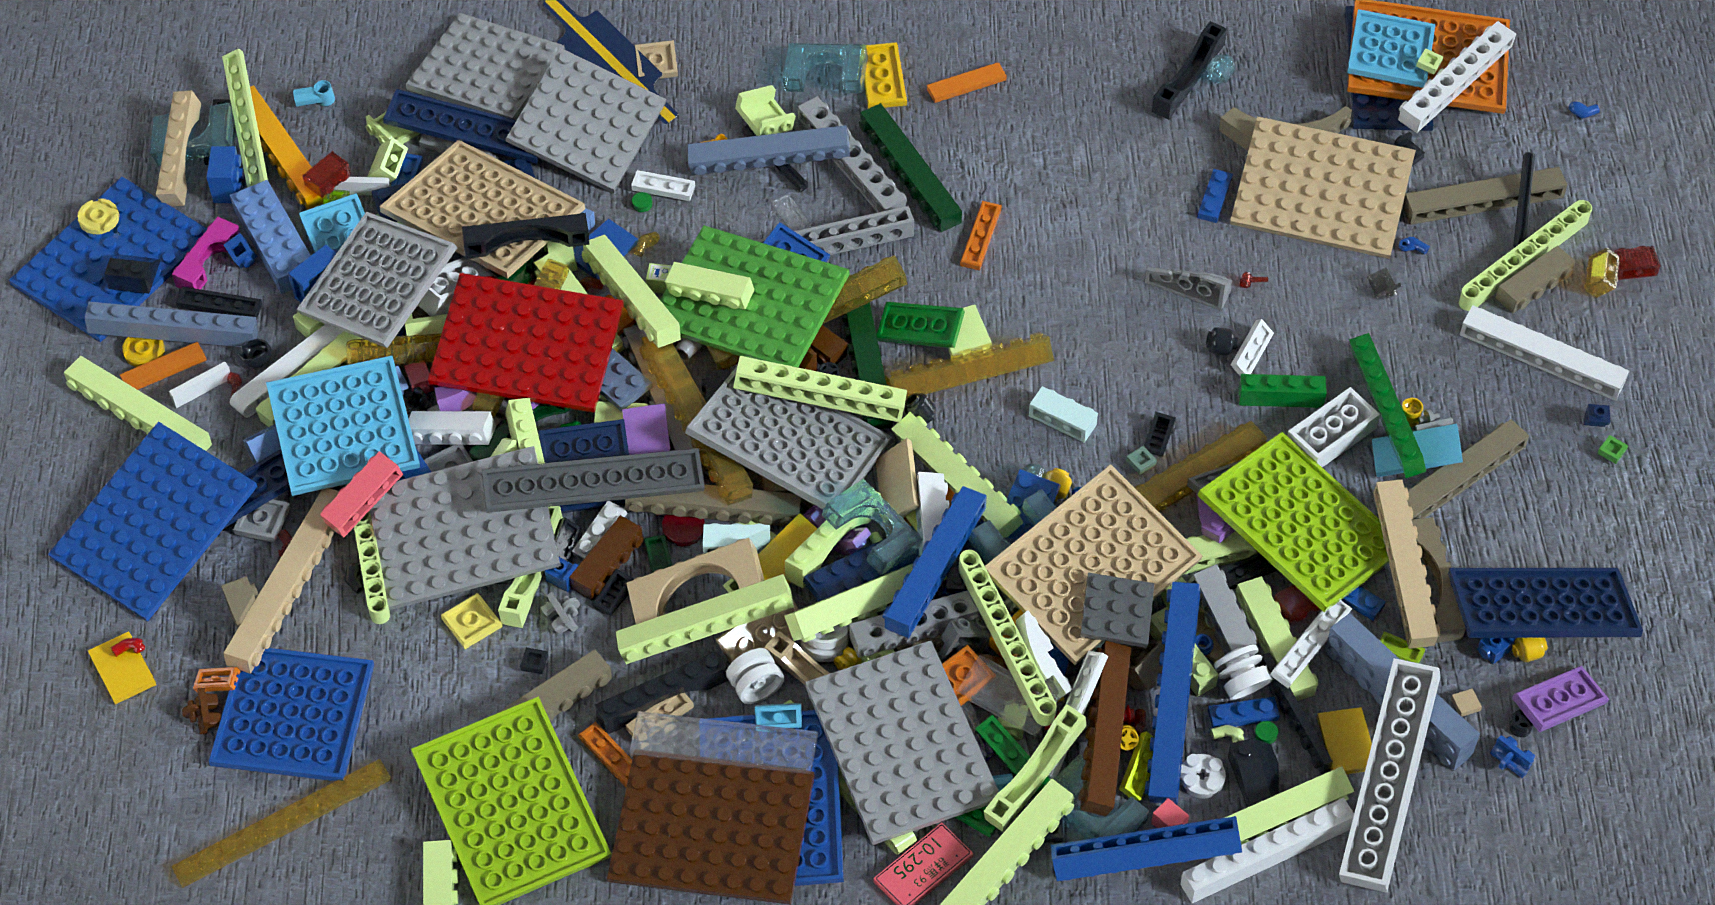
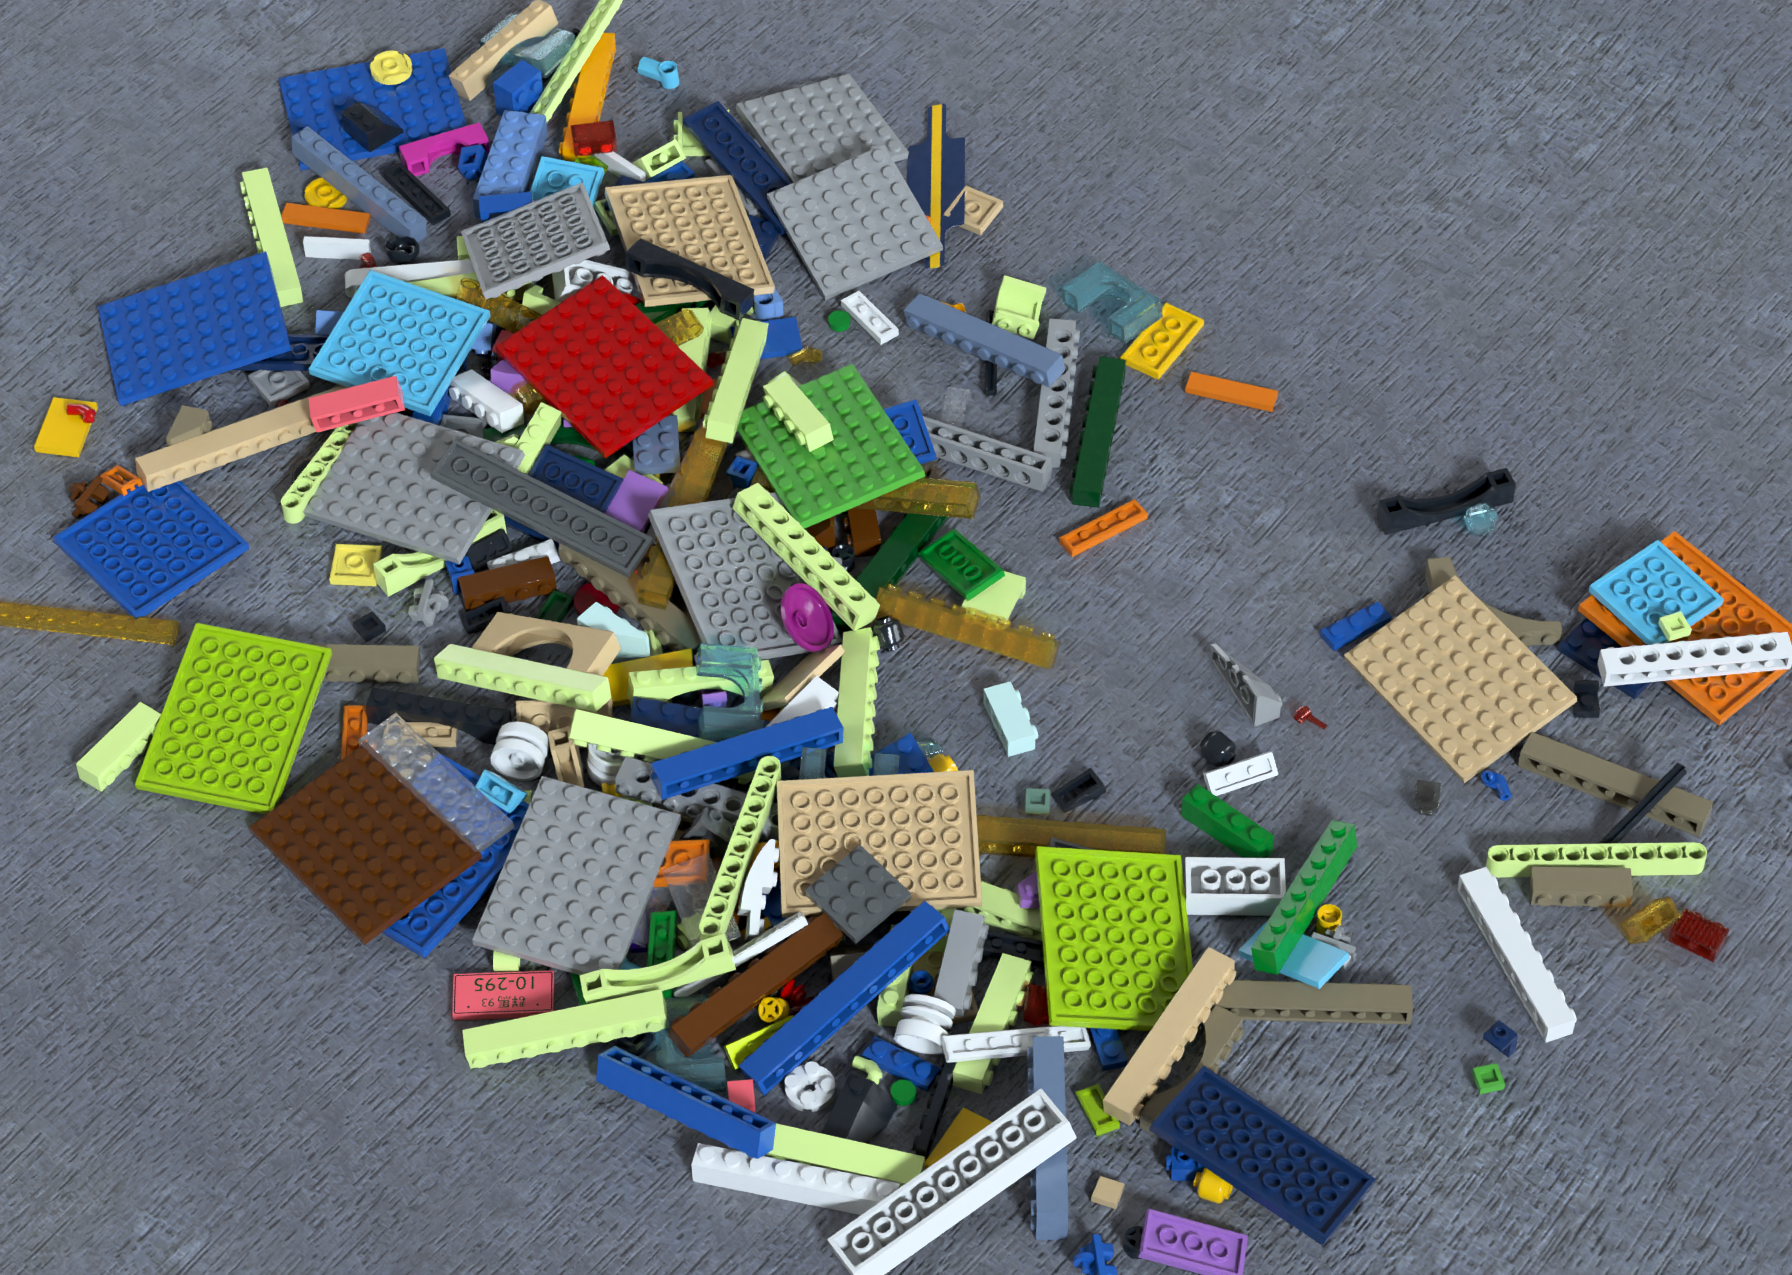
camera: 40 degrees right, 5 degrees down
none -> blue brick [726,456,761,490]
none -> magenta dish [781,583,834,652]

